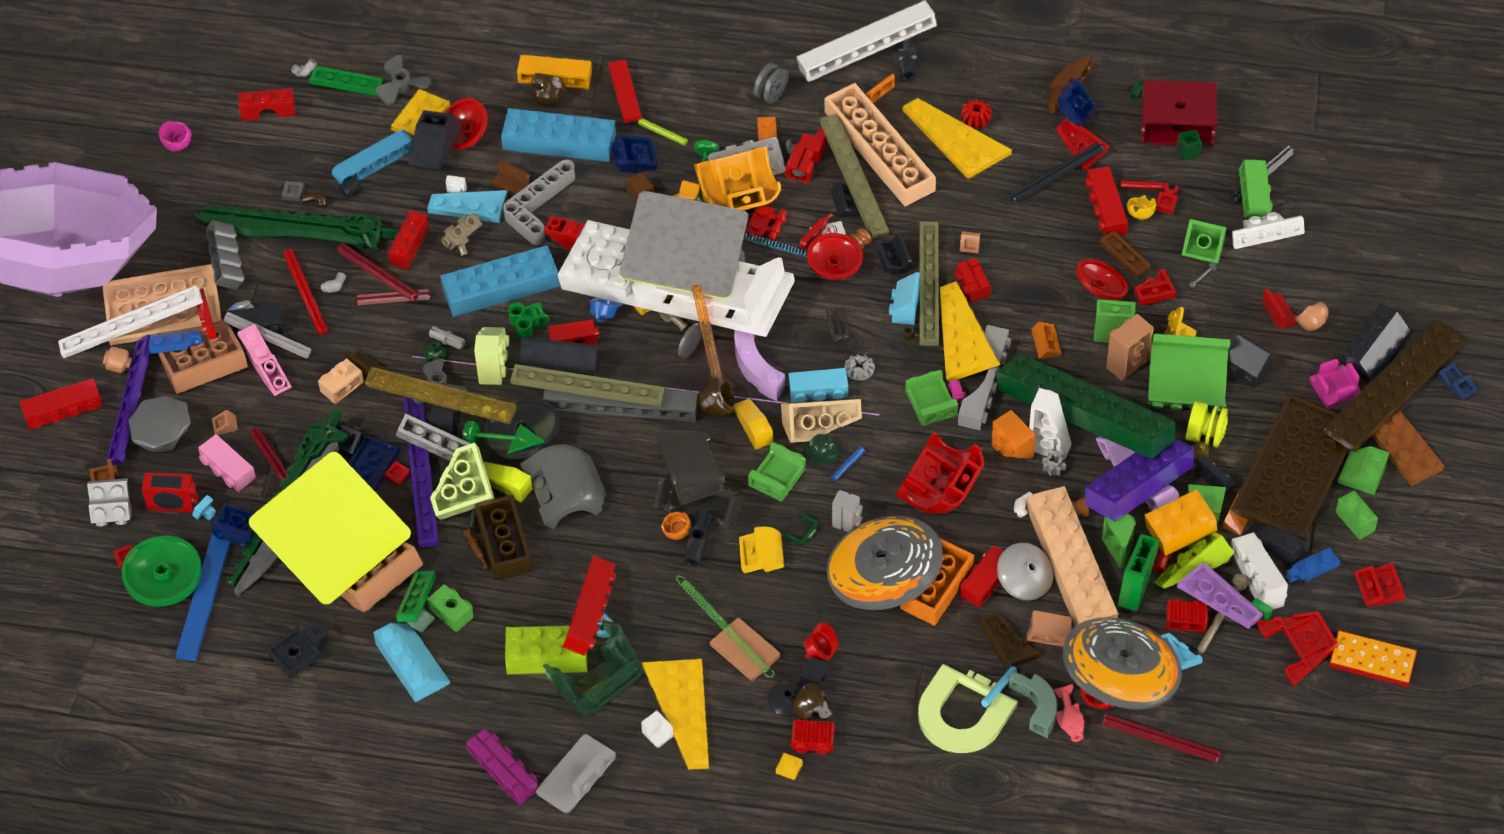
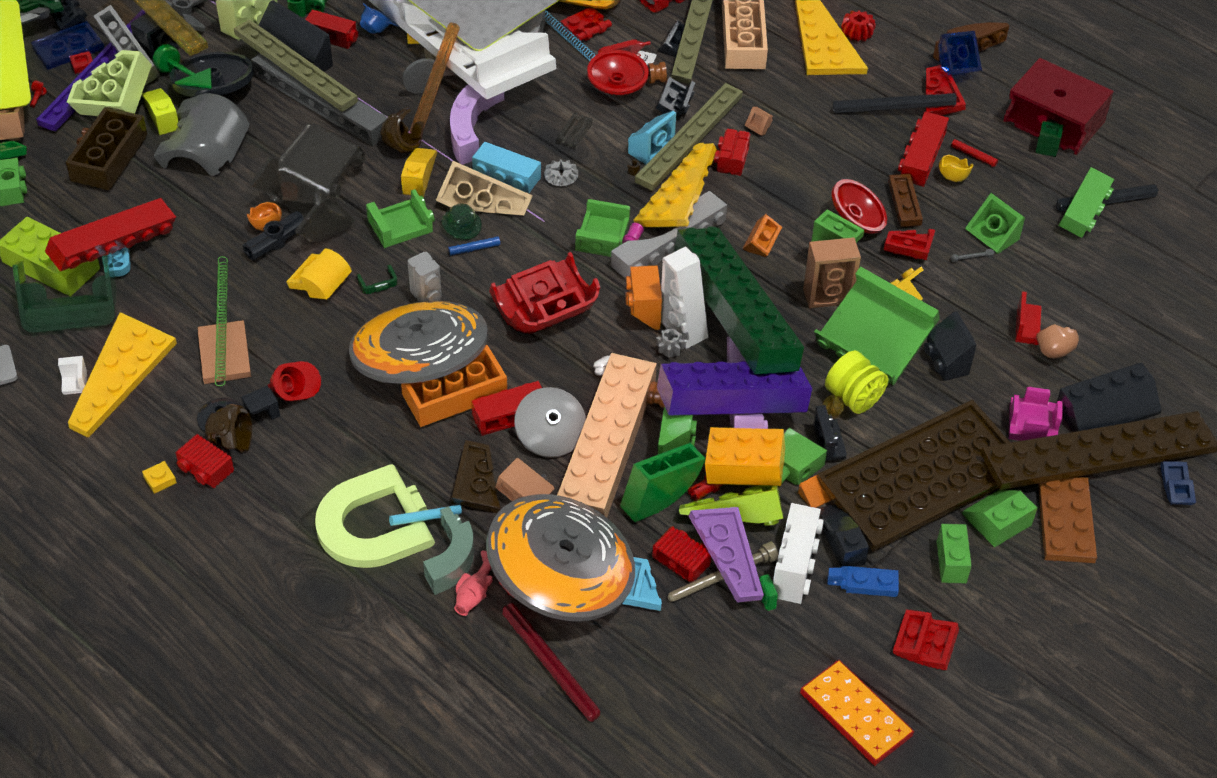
camera: 30 degrees right, 5 degrees down
red plate [1155,183,1178,214] -> none
white bracket [1232,212,1305,249] -> none
red wing [1256,611,1338,686] -> none

